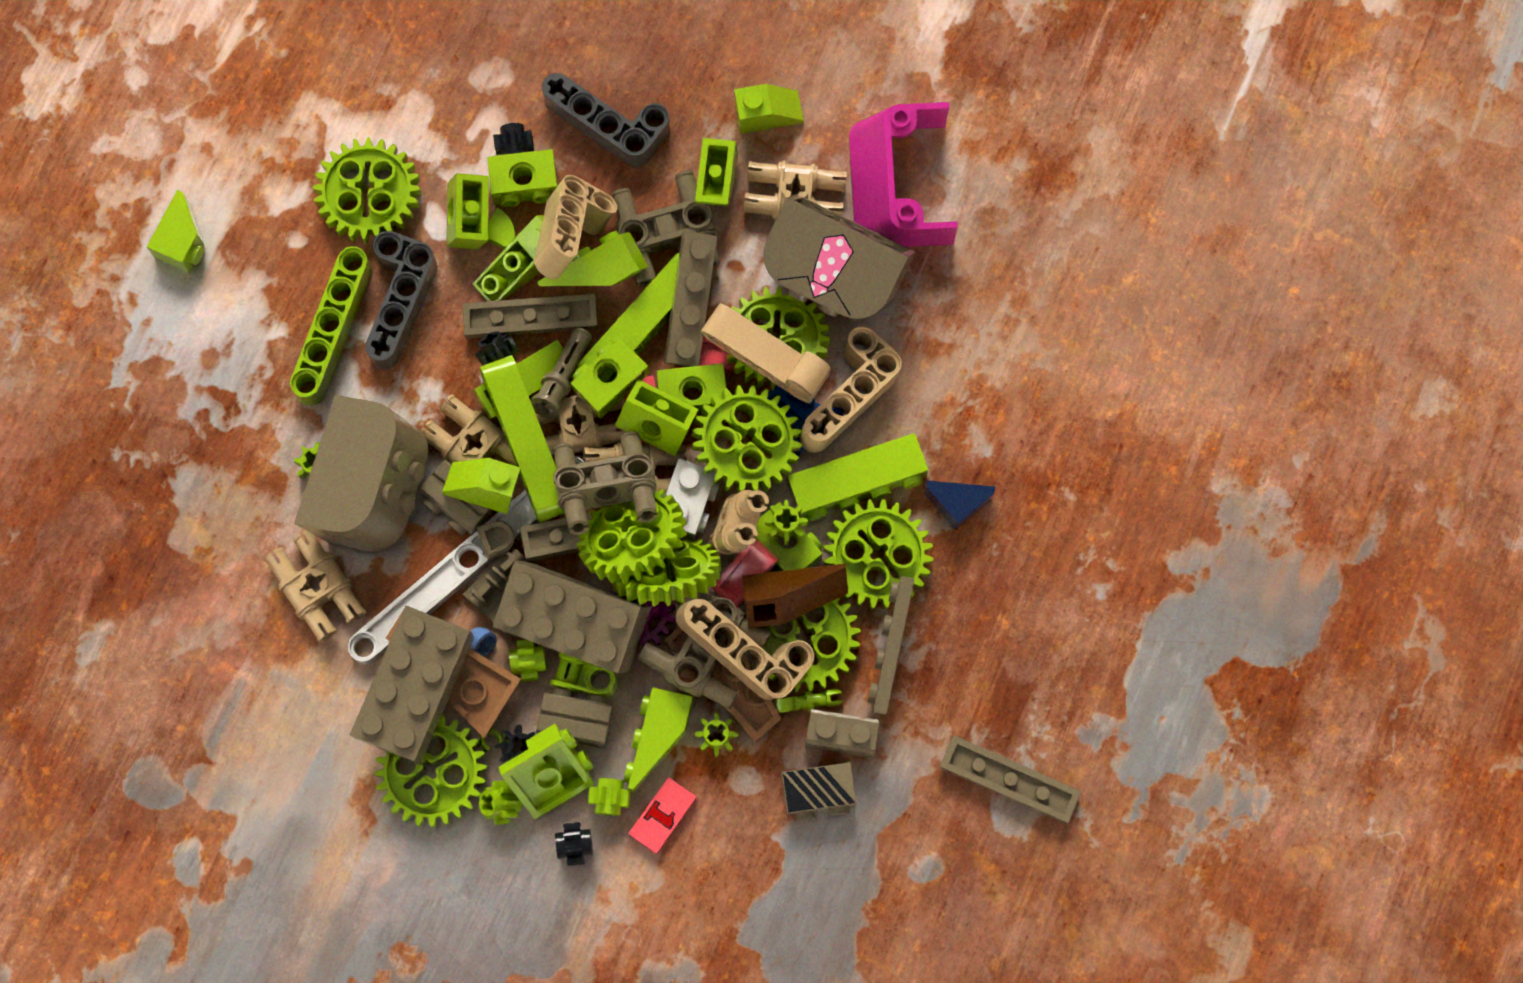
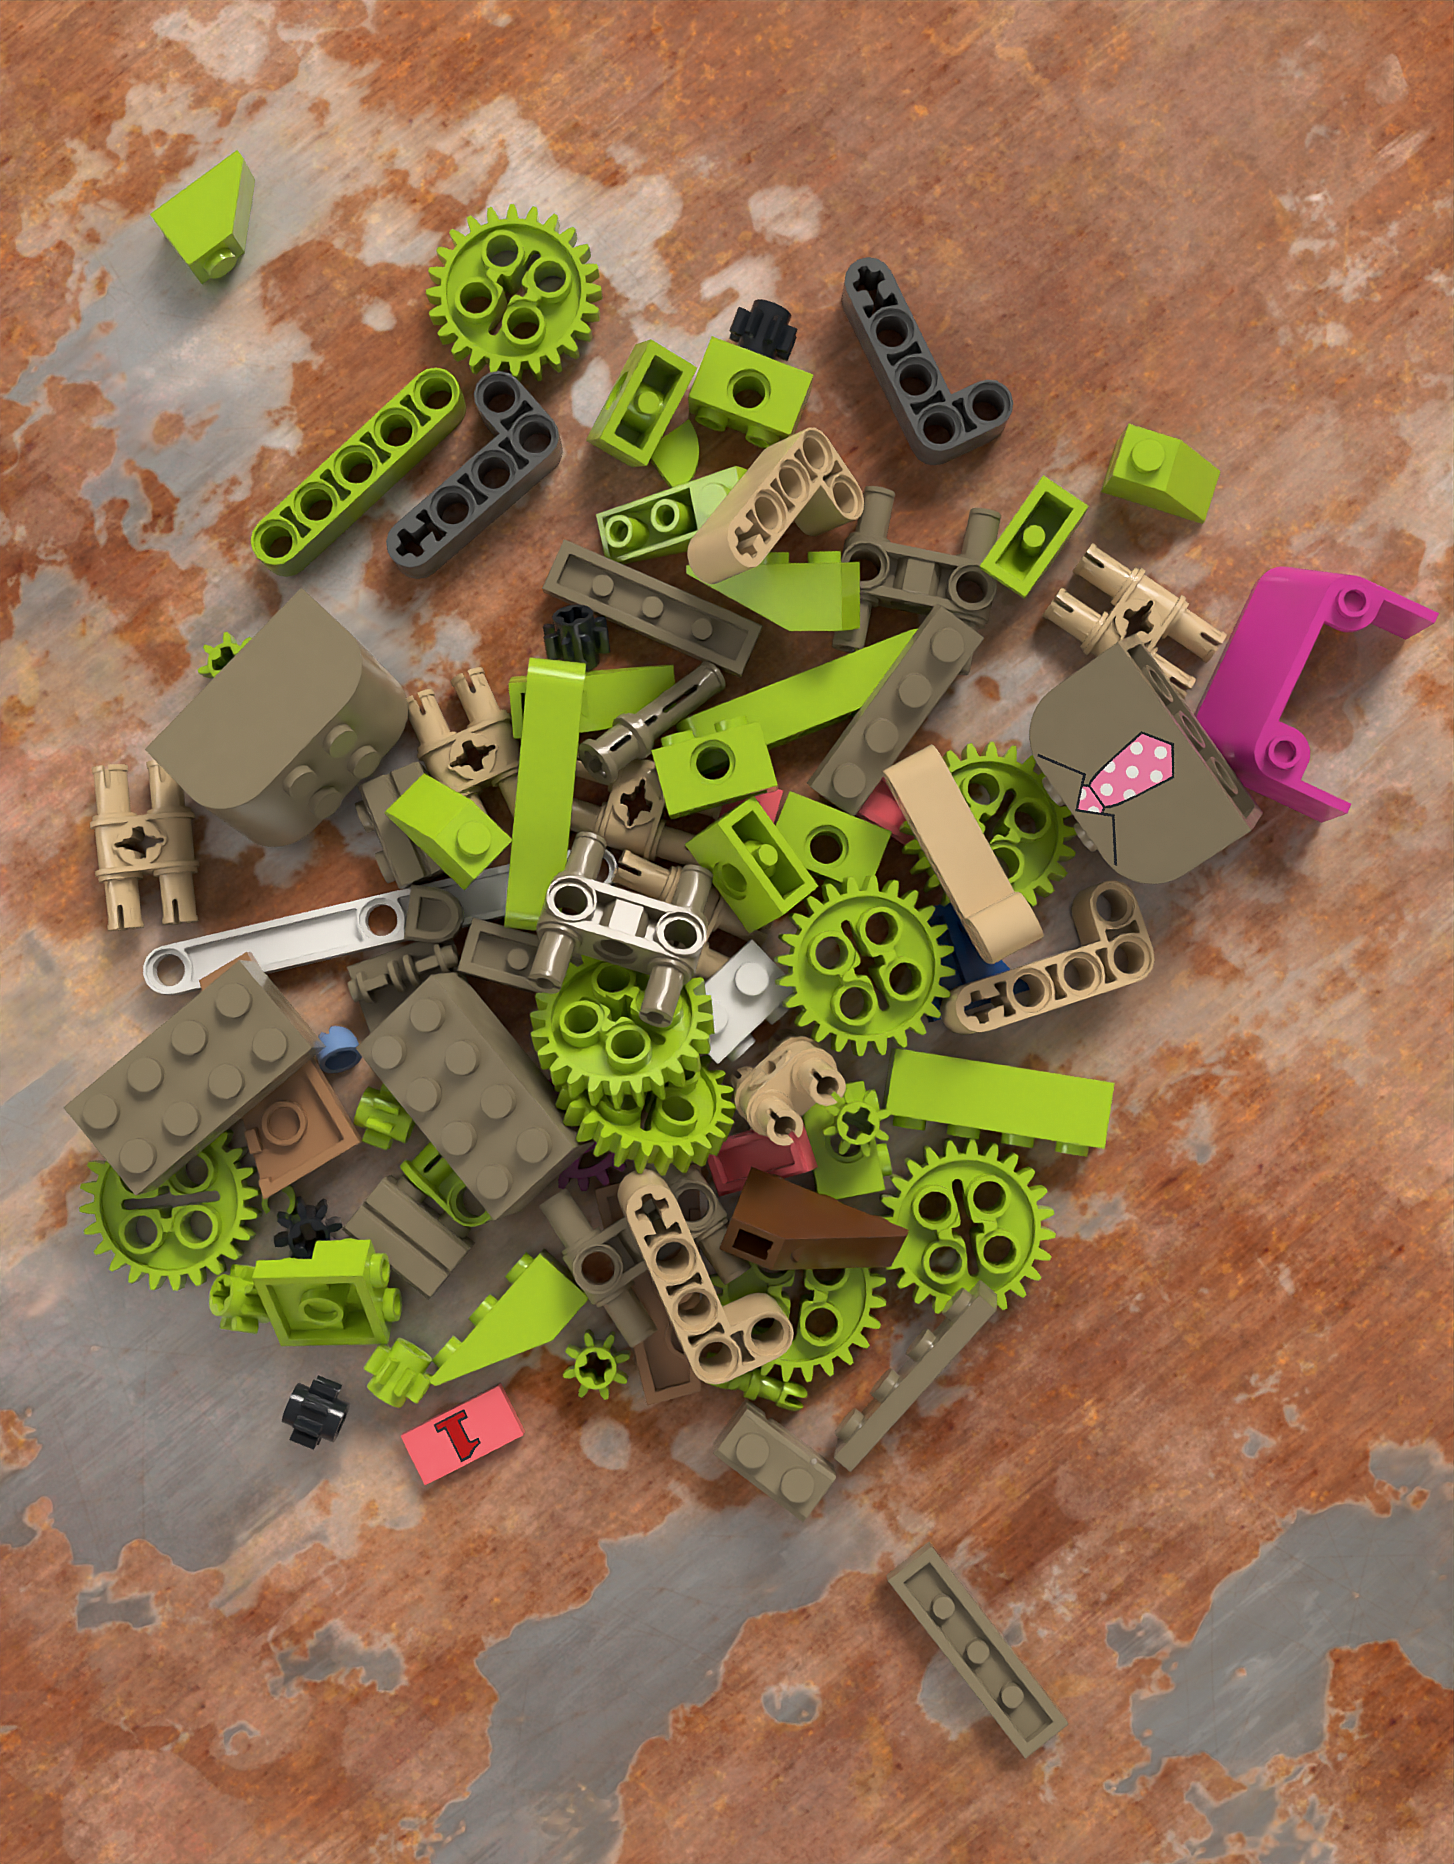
camera: 25 degrees right, 10 degrees up
brick [781,762,857,821] -> none
dark blue slope [924,480,995,530] -> none

